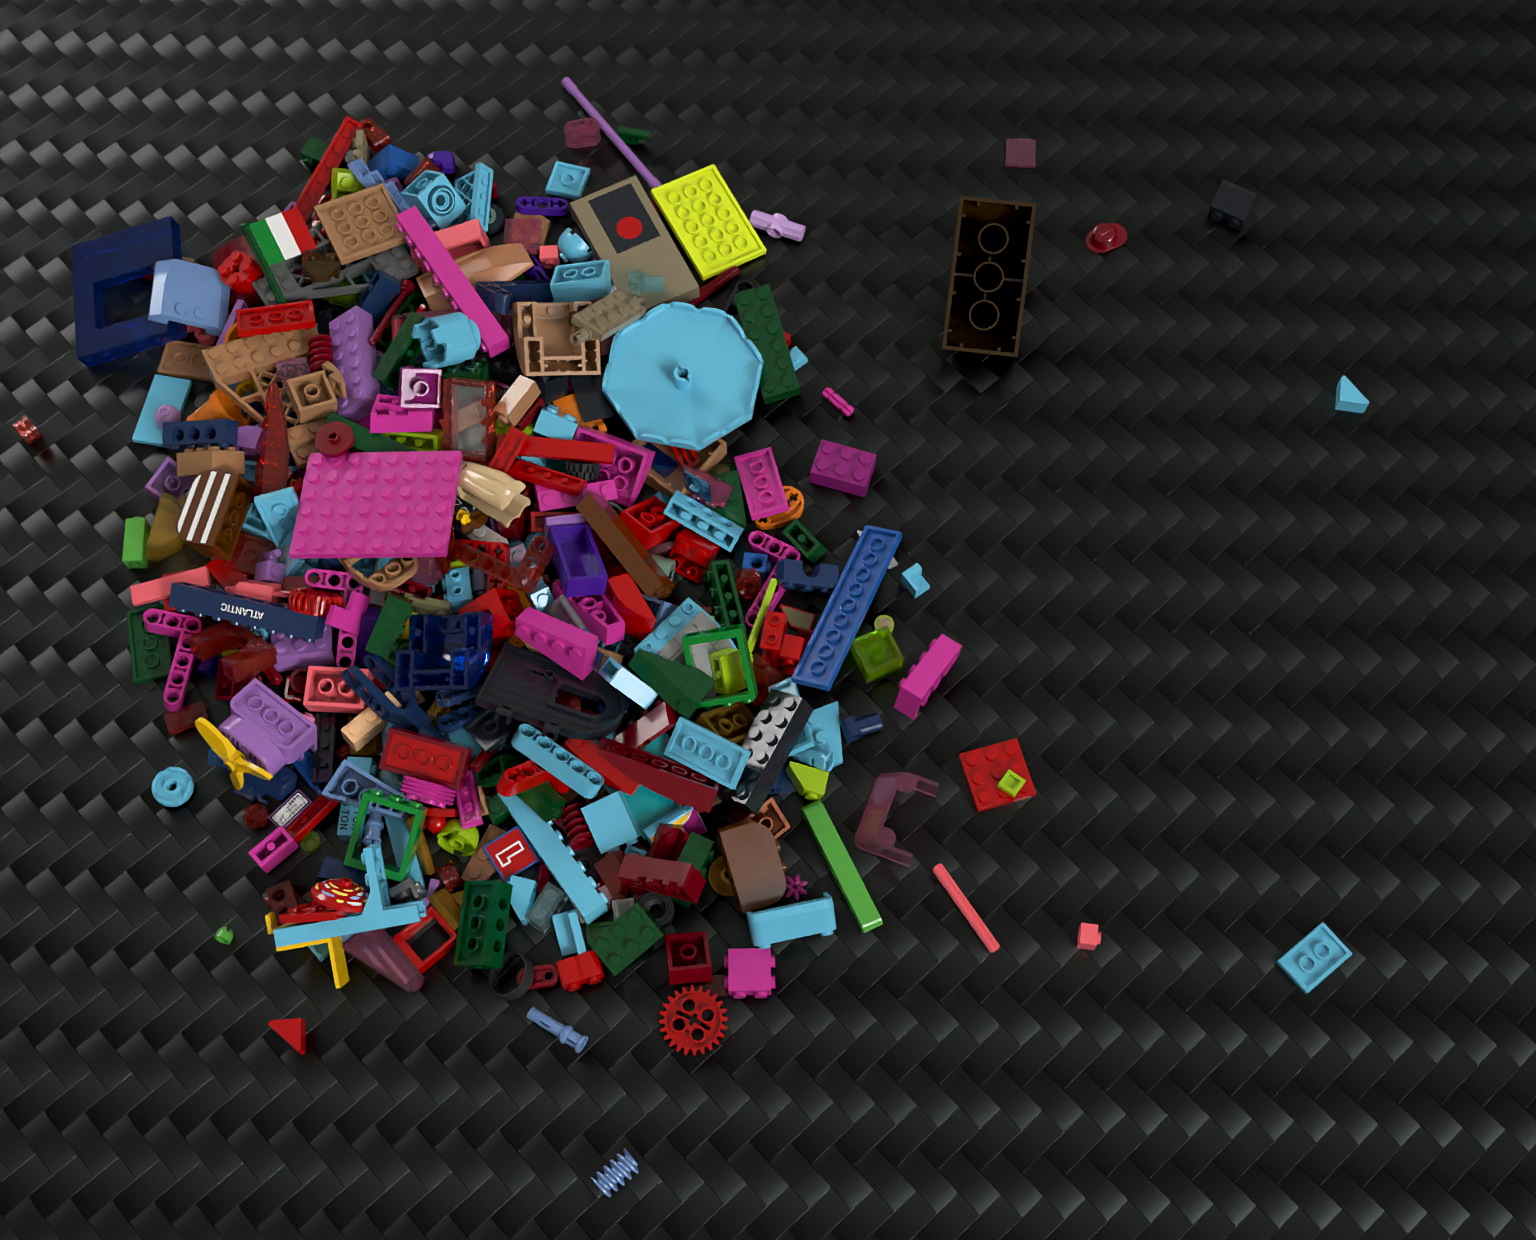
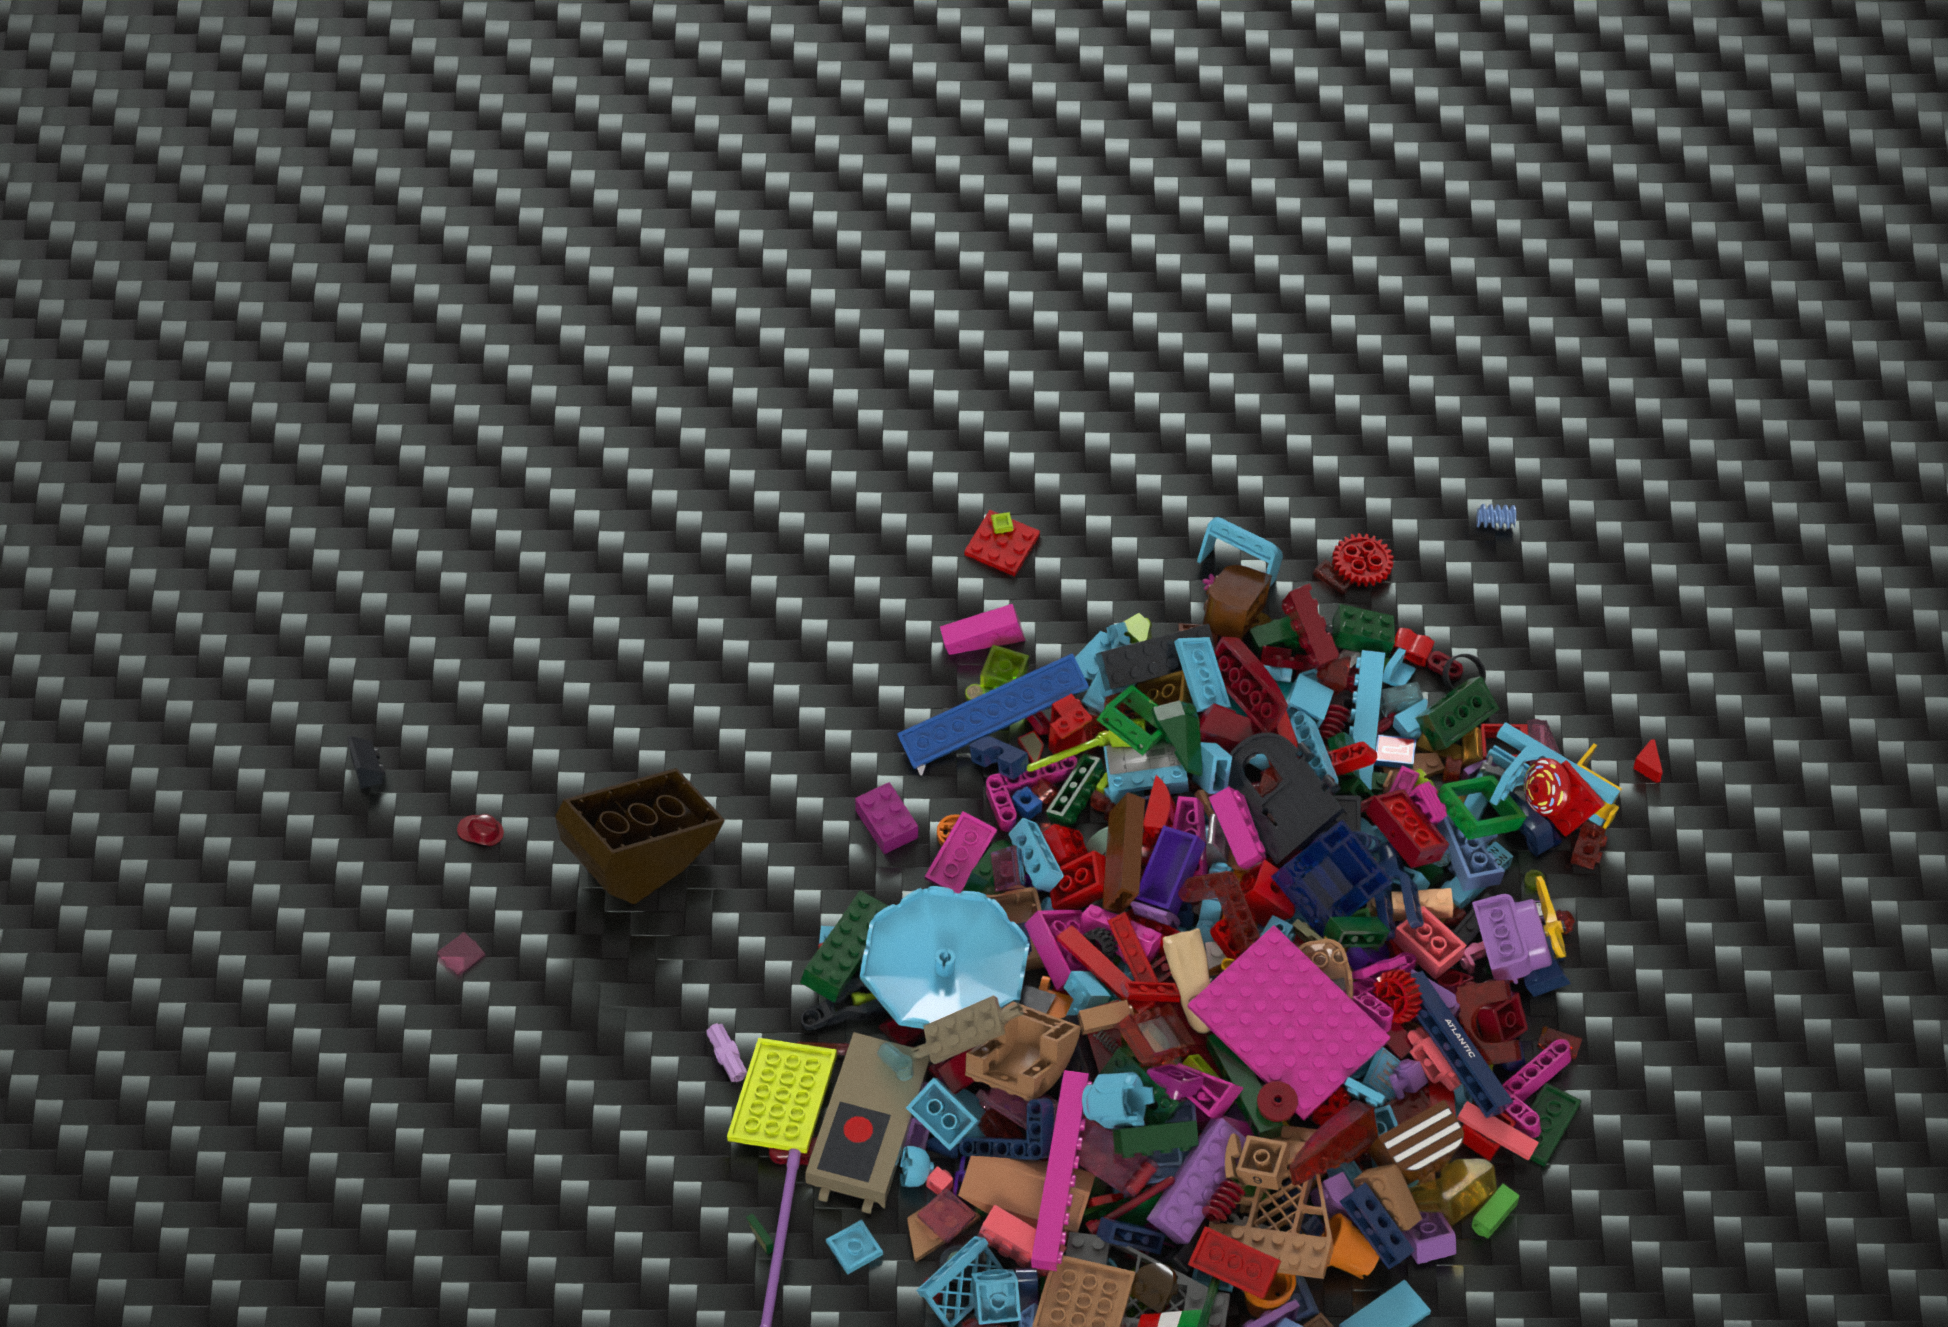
camera: 140 degrees left, 10 degrees down
medium azure plate [151,767,194,807] -> none
lavender brick [155,405,182,429] -> none
bright green hinge [214,926,233,944] -> none
dark pink brick [248,826,299,874] -> none
clear pink piece [275,356,310,393] -> none
red tile [285,794,339,843] -> none
dark purple beam [515,196,568,216] -> none
medium blue pin [526,1006,588,1053] -> none
clear pink brick [564,118,601,148] -> none
dark red brick [665,931,712,985] -> none
dark pink brick [724,948,775,999] -> none
dark green brick [782,519,827,563] -> none
bright green beam [801,799,883,933] -> none
dark pink axle [822,387,854,416] -> none
dark blue piece [840,712,883,742] -> none
clear pink windscreen [855,772,939,867] -> none
medium azure panel [901,563,930,598] -> none
coral axle [933,863,1000,953] -> none
coral plate [1077,923,1101,950] -> none
medium azure tile [1276,922,1352,995] -> none
medium azure slope [1335,375,1369,413] -> none

